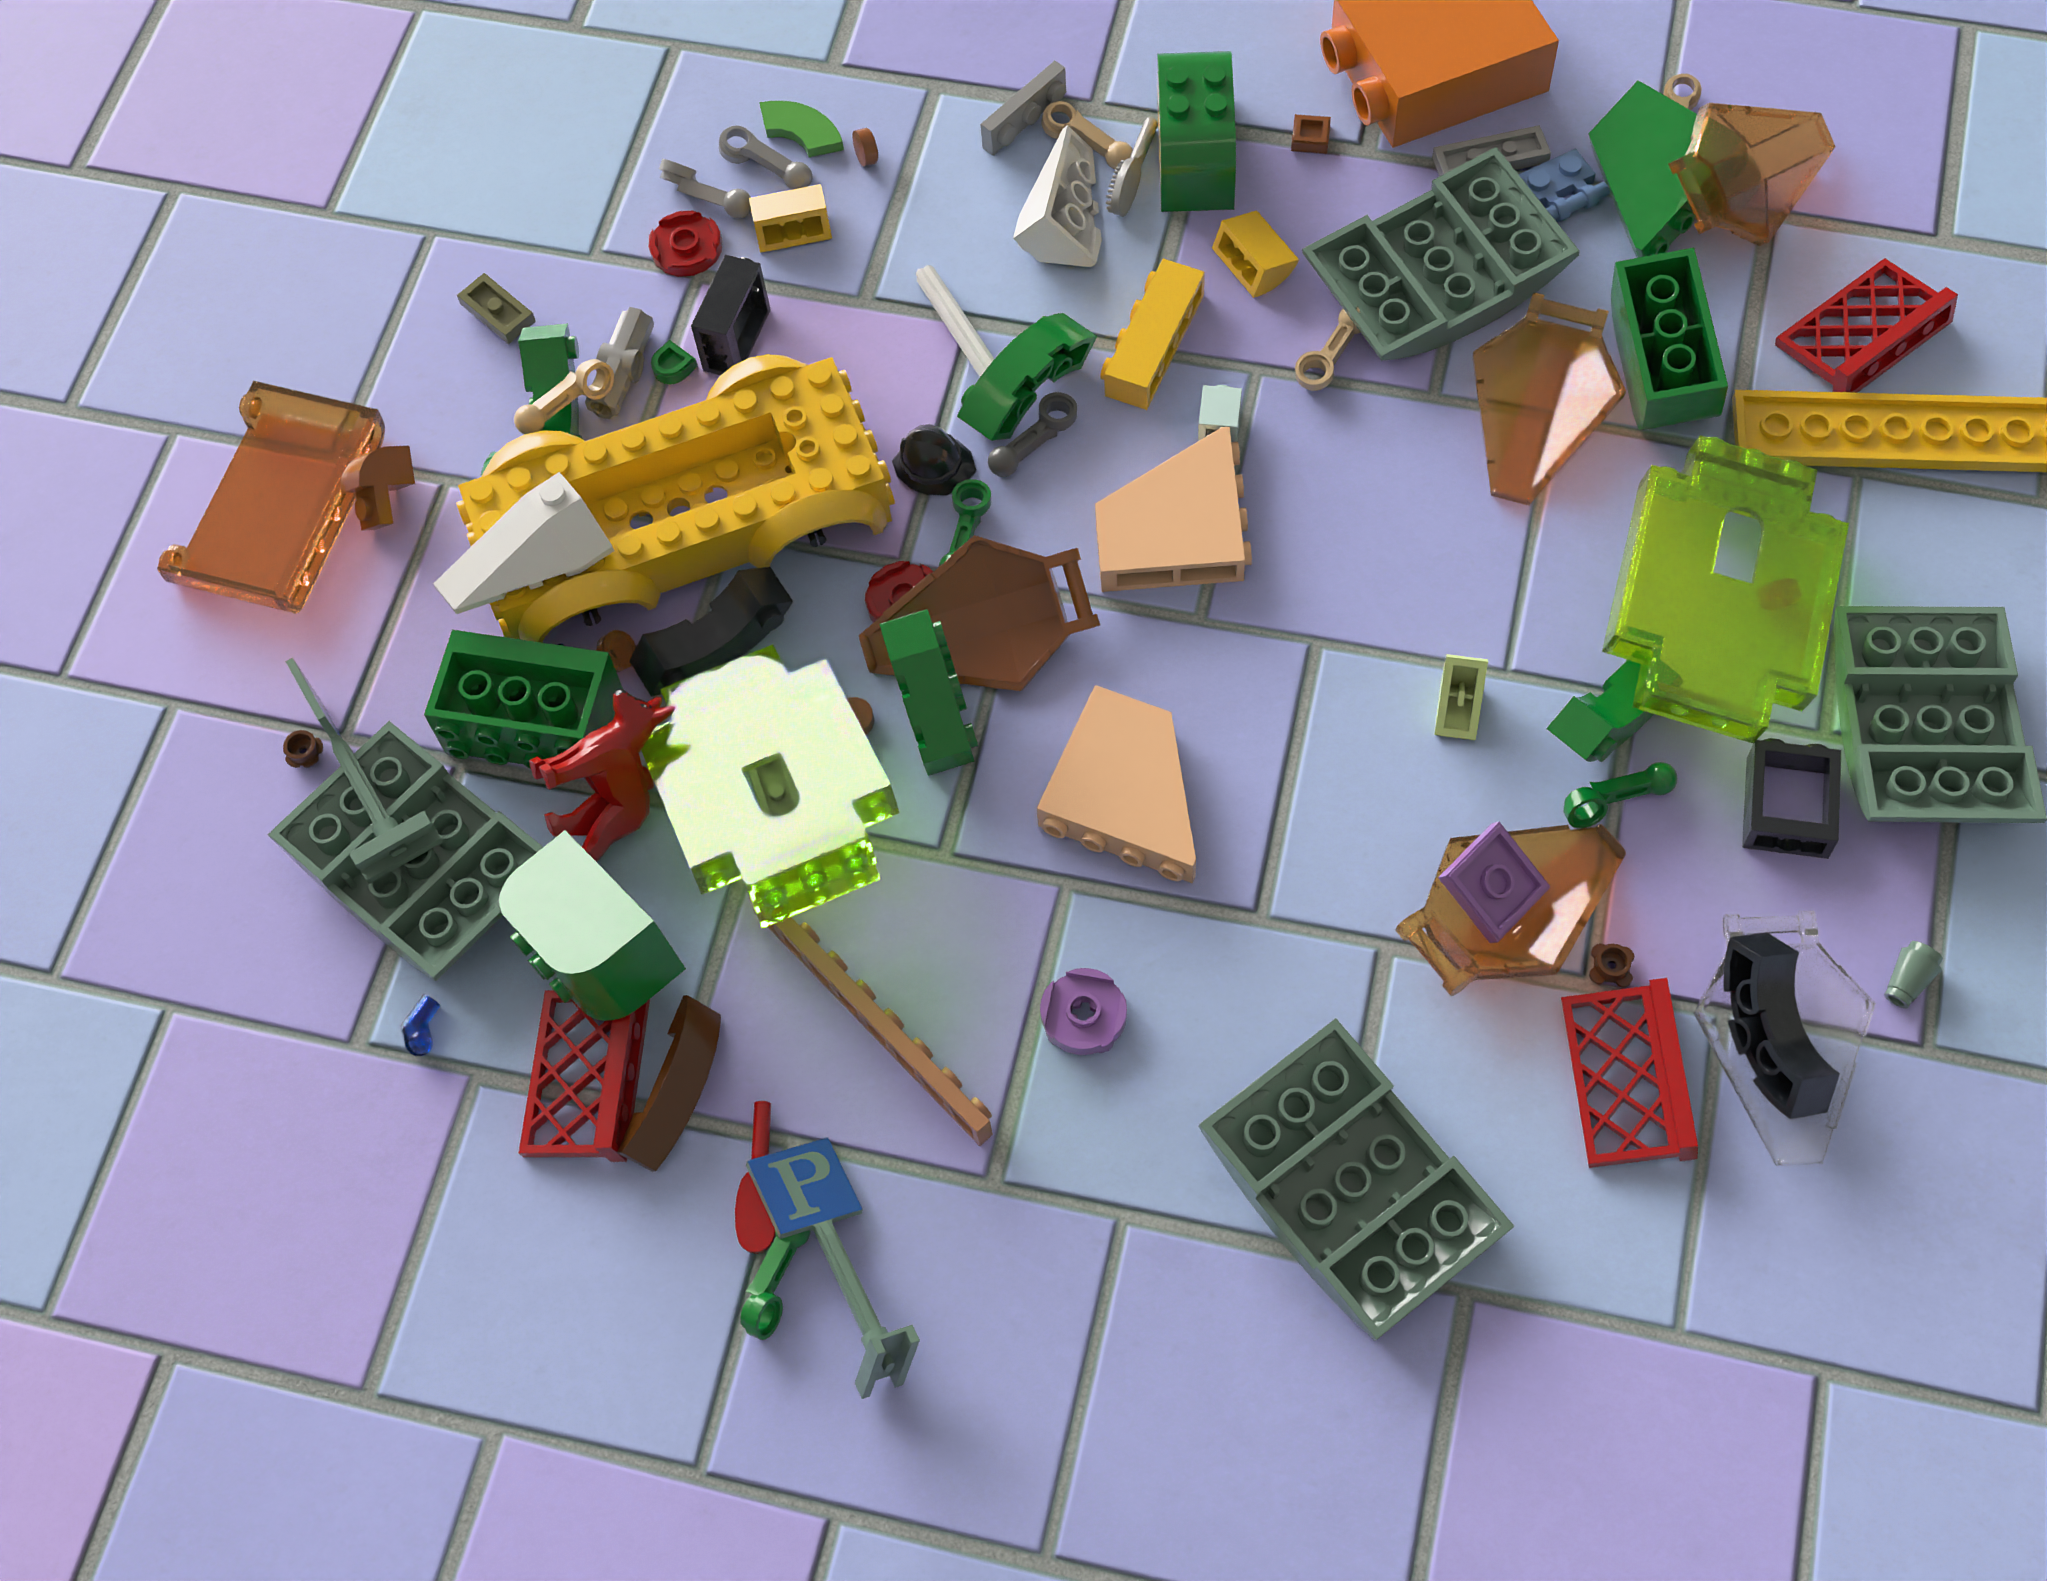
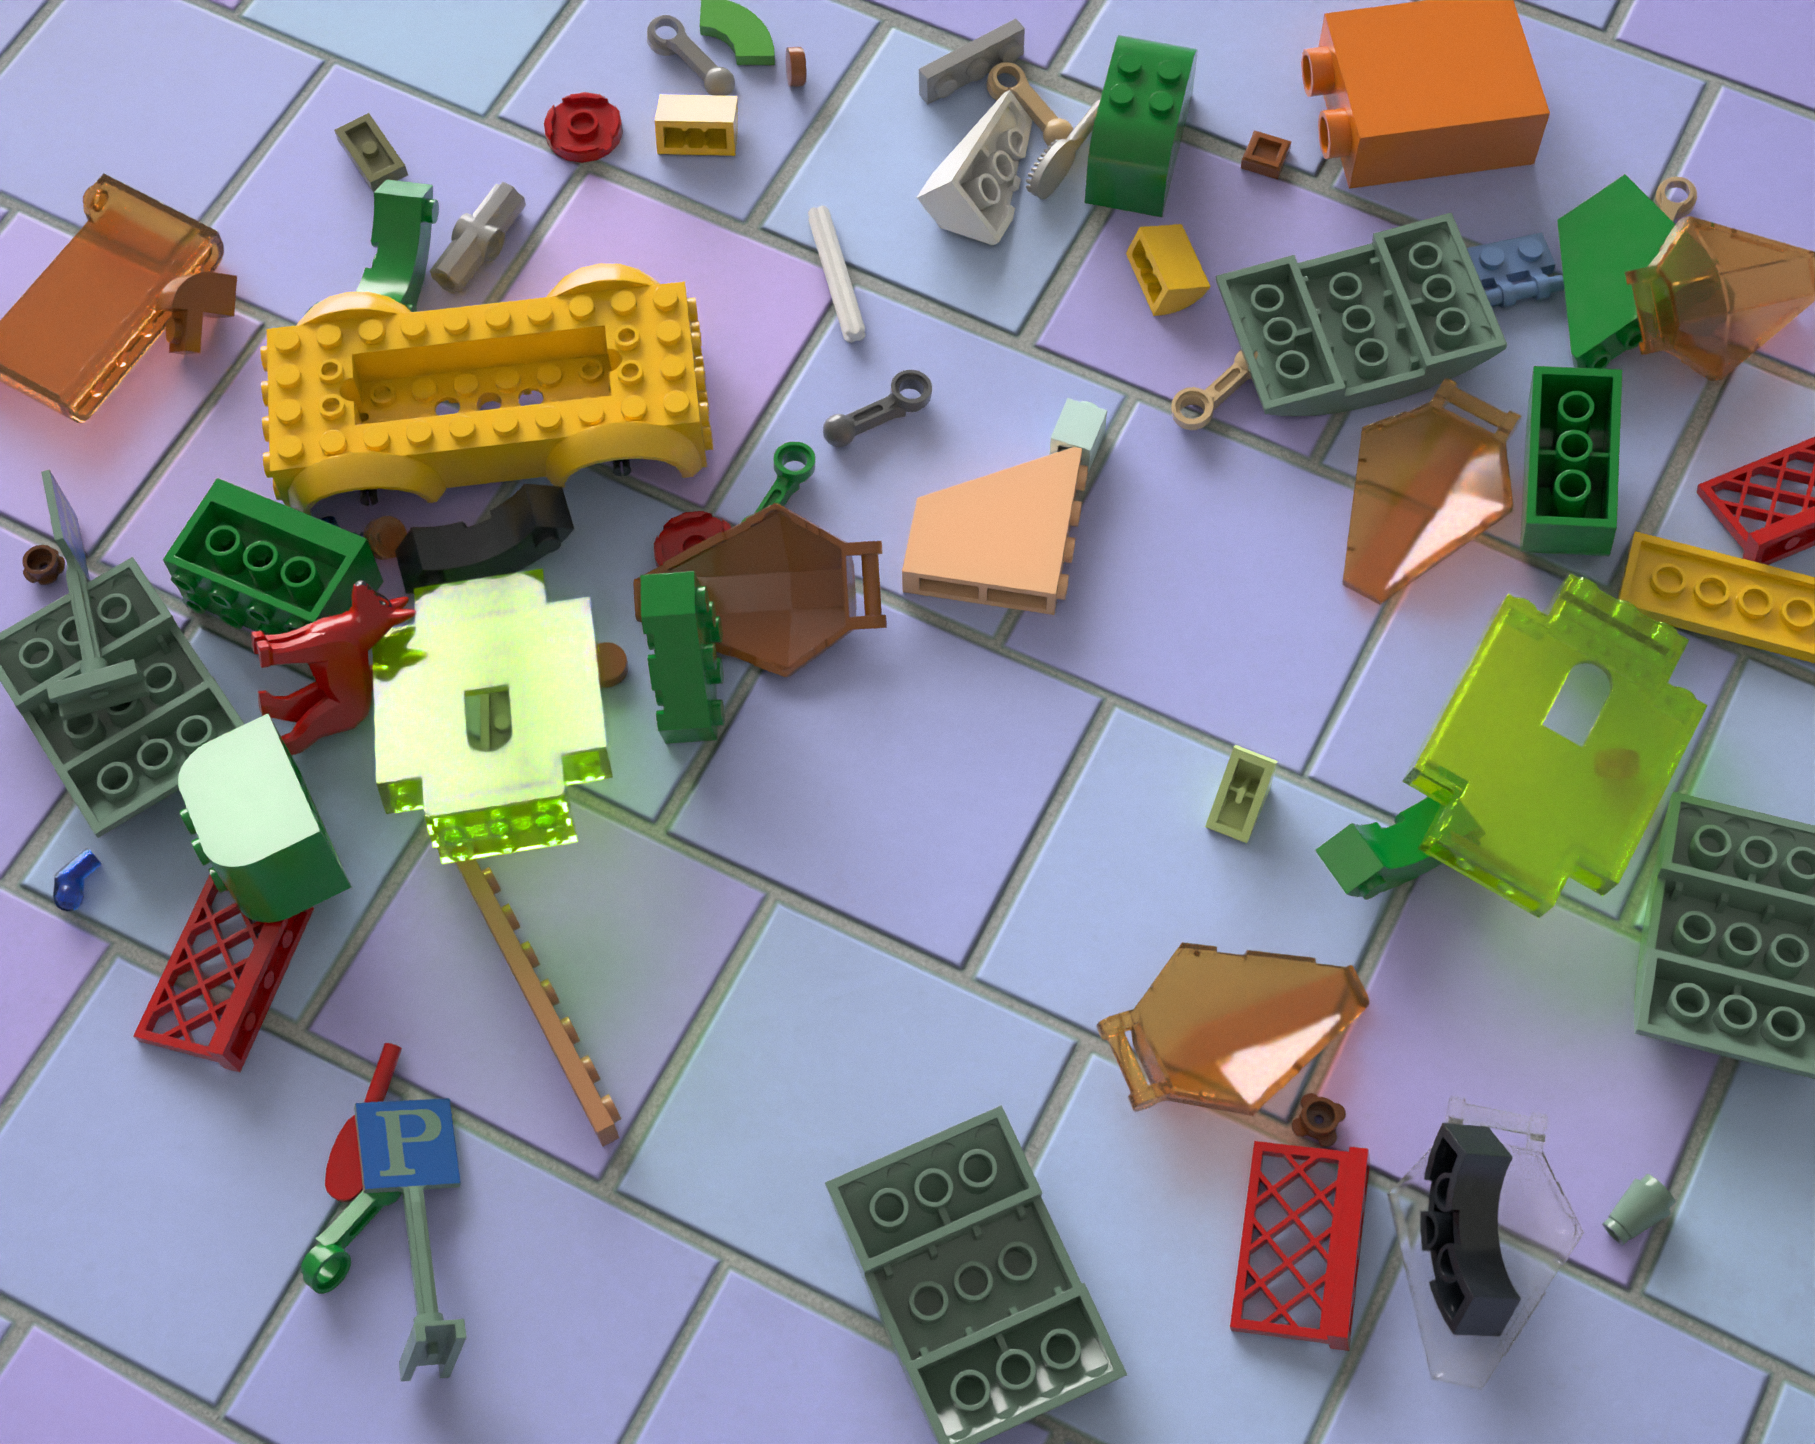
camera: 10 degrees right, 0 degrees up
white wedge [433,472,614,614] -> none
tan piece [514,359,614,435] -> none
reddish brown slope [617,995,721,1172] -> none
green tile [651,340,698,384] -> none
light grey piece [659,159,751,218] -> none
black window [691,255,771,376] -> none
black piece [892,424,976,495] -> none
green brick [957,313,1097,441] -> none
light nougat slope [1037,685,1196,883] -> none
medium lavender plate [1040,968,1127,1055] -> none
yellow brick [1100,258,1205,410] -> none
light grey plate [1432,125,1551,176] -> none
medium lavender plate [1438,821,1551,943] -> none
green piece [1563,762,1678,828] -> none
black window [1742,738,1841,859] -> none

